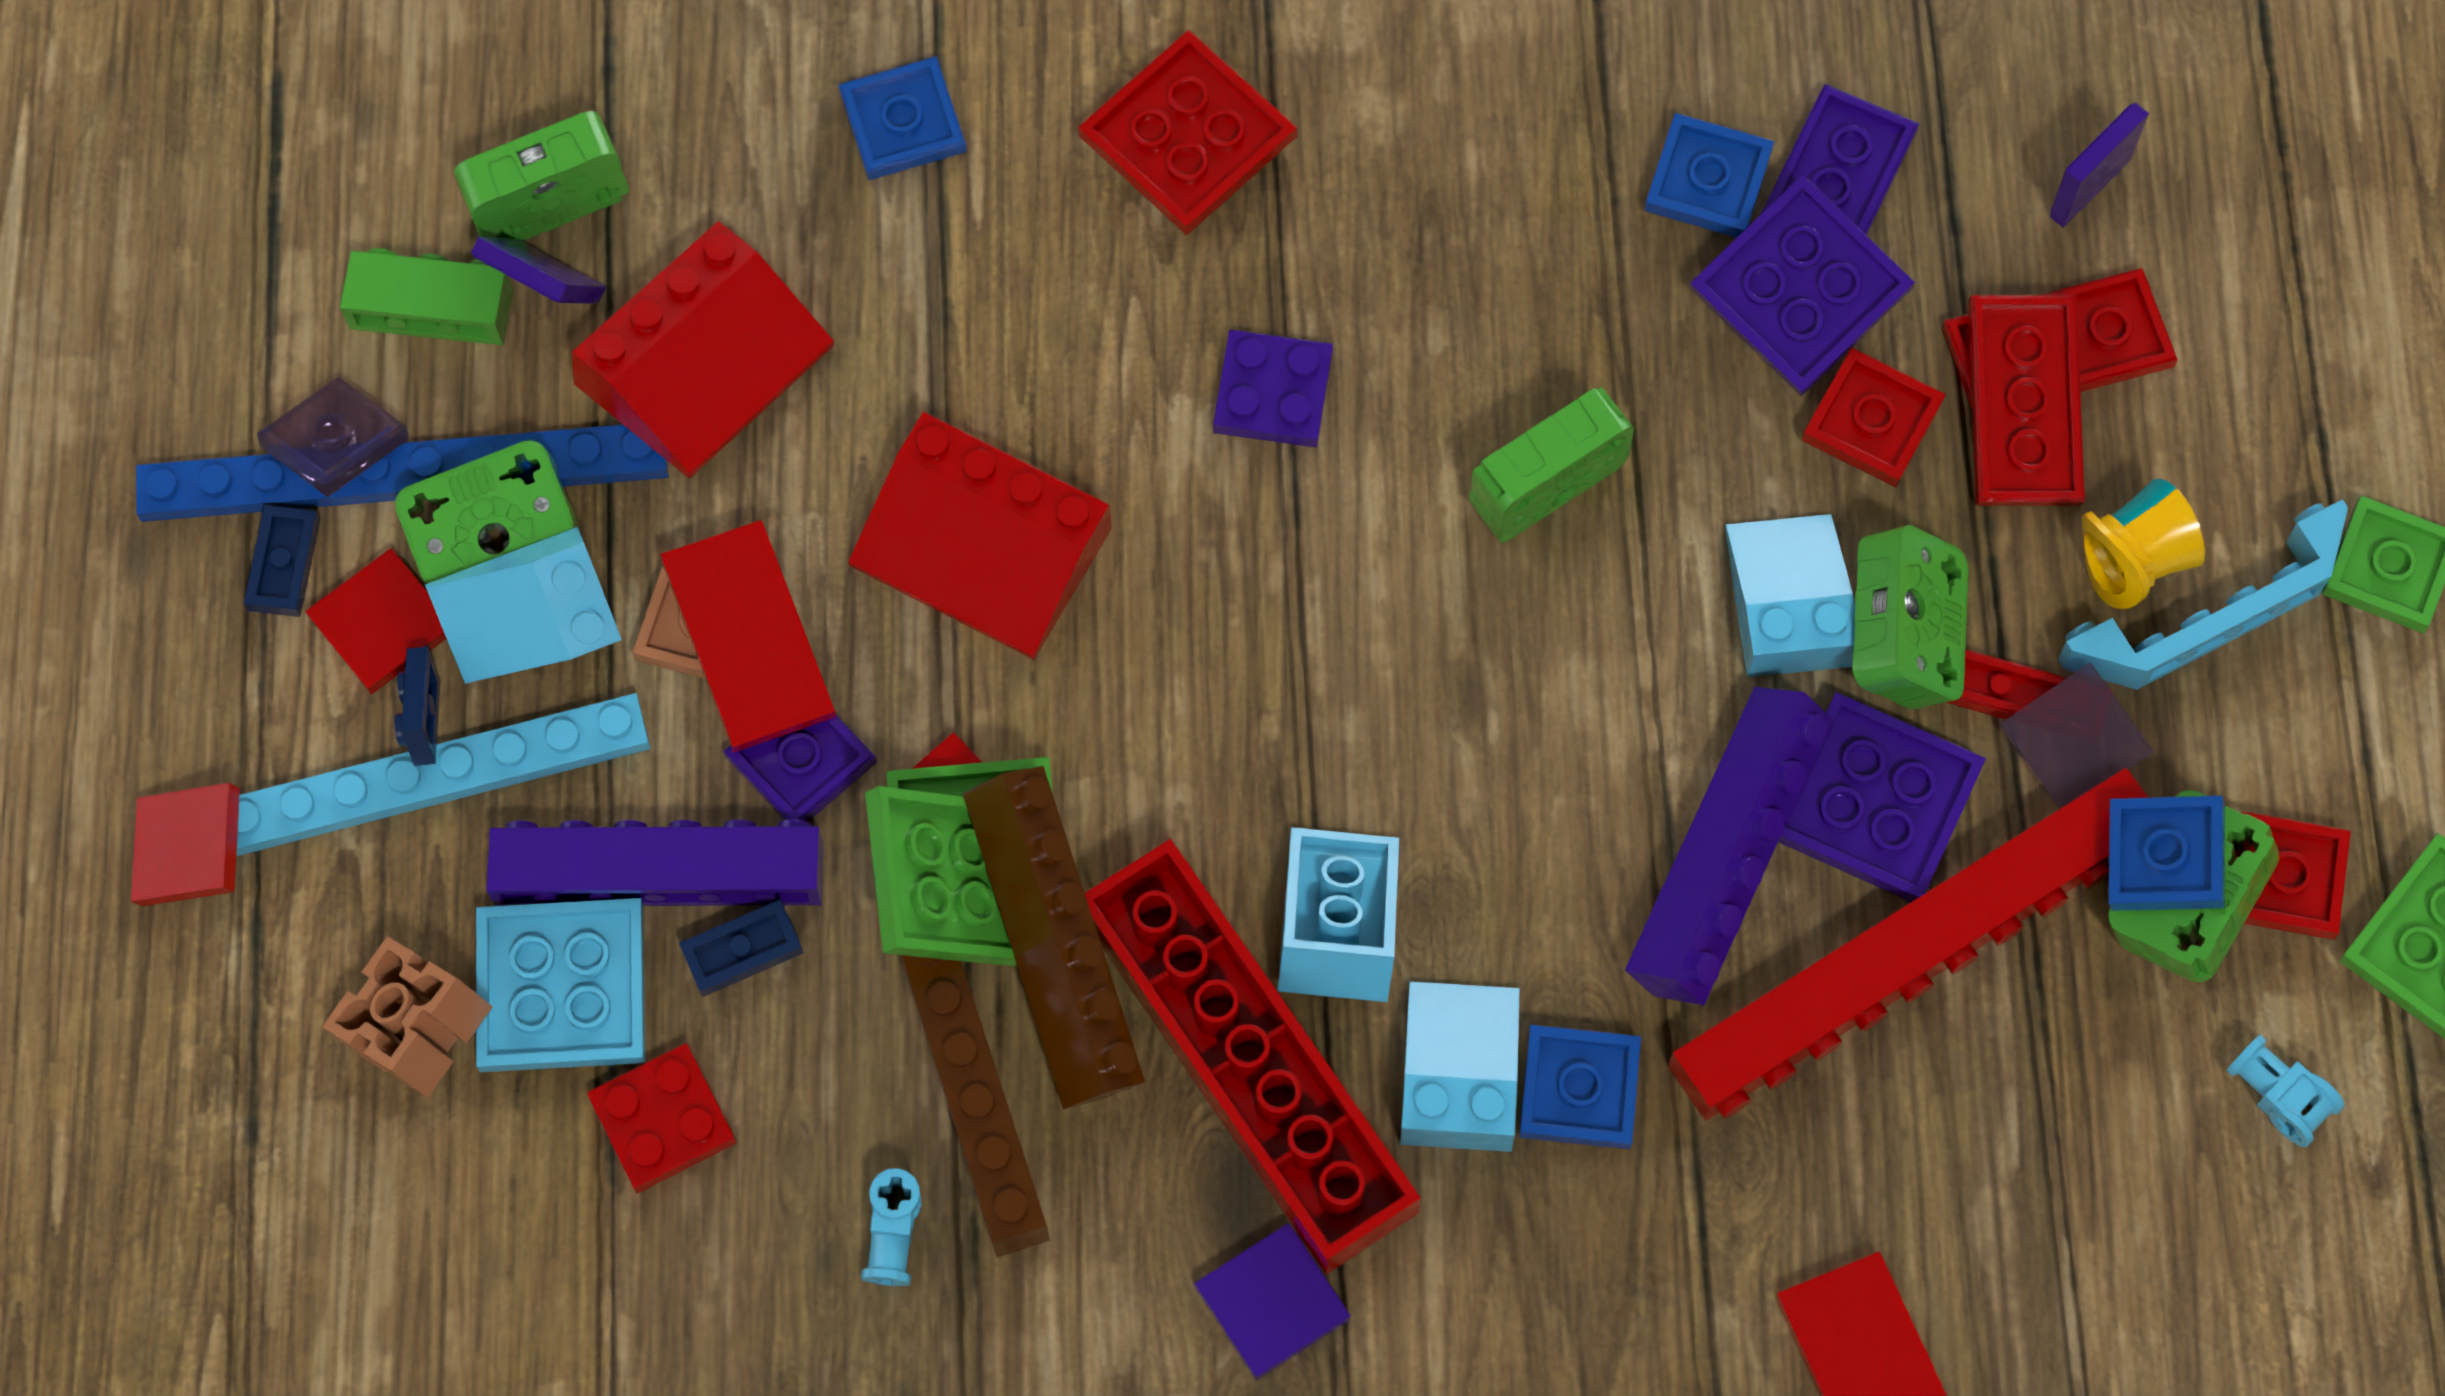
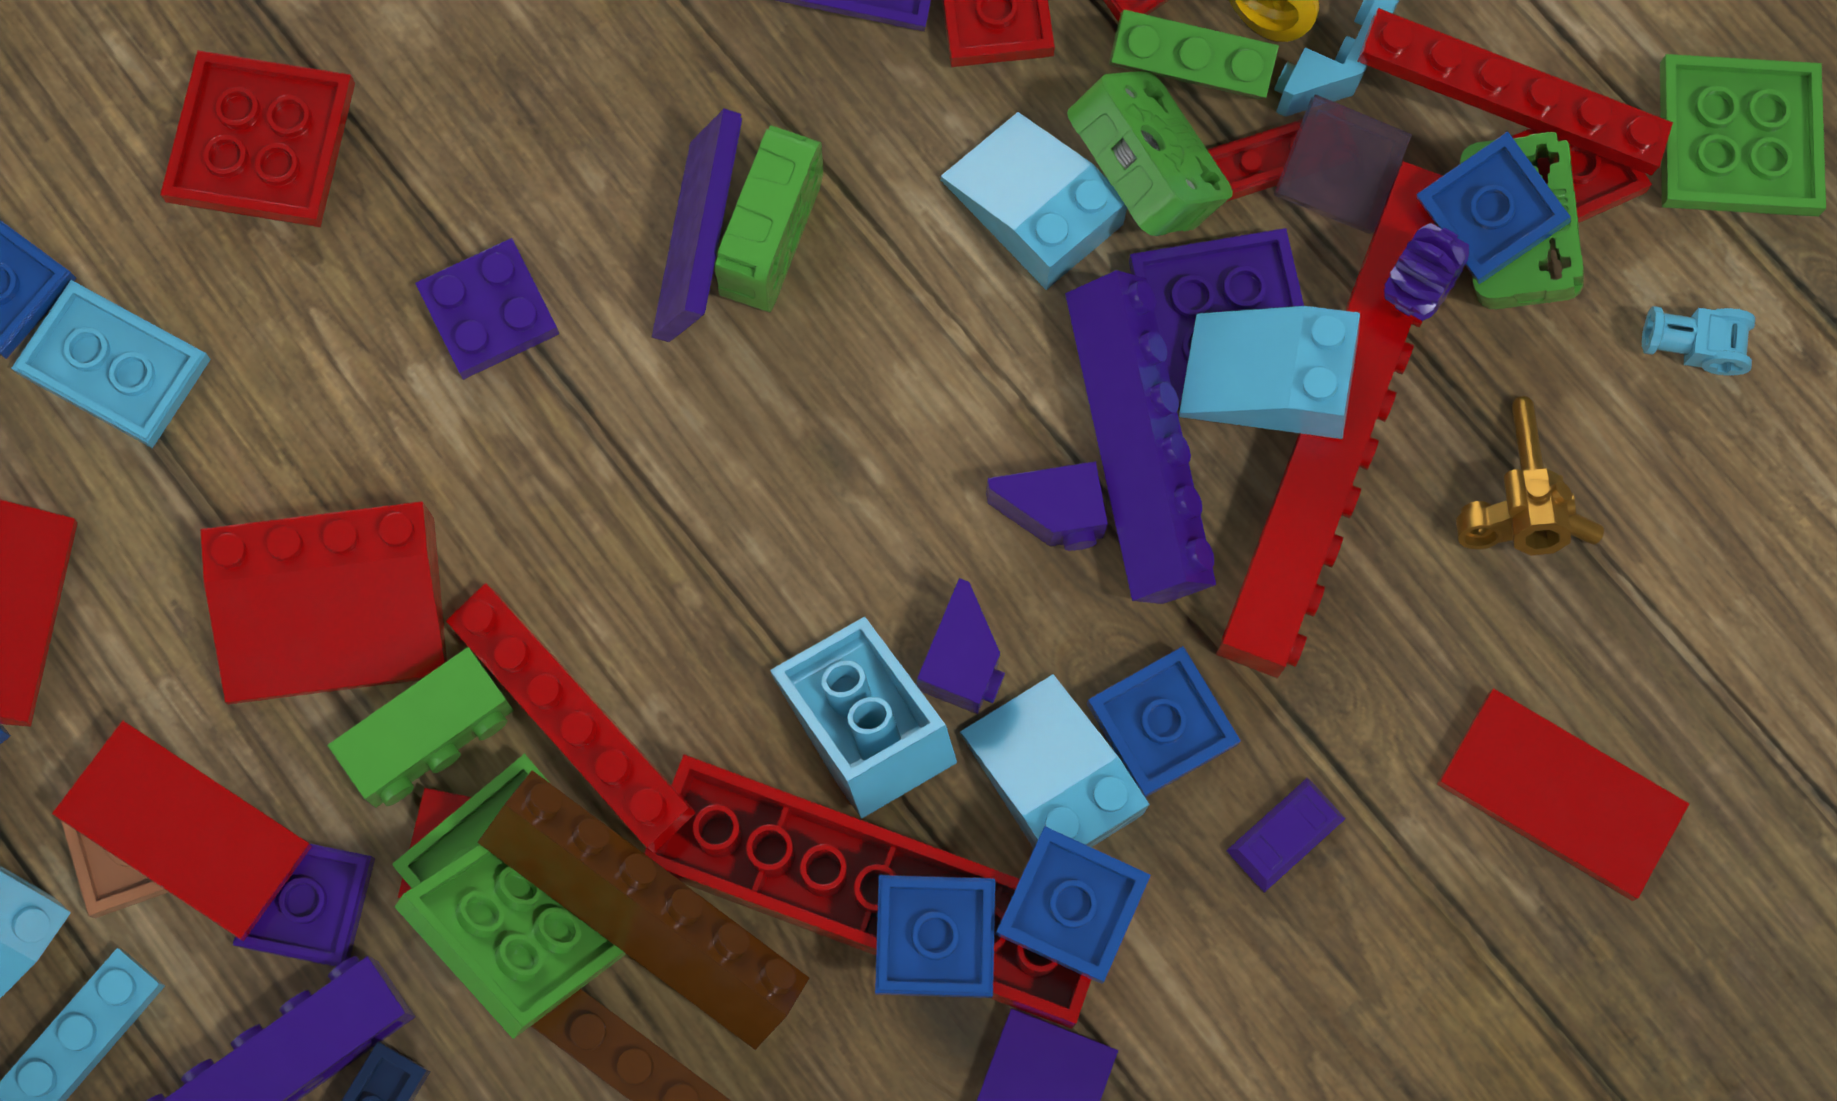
camera: 40 degrees left, 5 degrees up
none -> medium azure tile [11,280,211,449]
none -> bright green brick [327,647,514,808]
none -> red plate [446,583,696,853]
none -> dark purple tile [652,109,742,342]
none -> blue tile [875,875,995,998]
none -> dark purple slope [917,578,1005,715]
none -> dark purple slope [986,461,1108,551]
none -> blue plate [995,826,1151,984]
none -> bright green brick [1109,10,1279,99]
none -> medium azure slope [1179,306,1360,439]
none -> dark purple tile [1226,777,1346,893]
none -> red plate [1357,8,1673,176]
none -> dark purple gear [1384,223,1469,321]
none -> pearl gold piece [1456,396,1604,556]

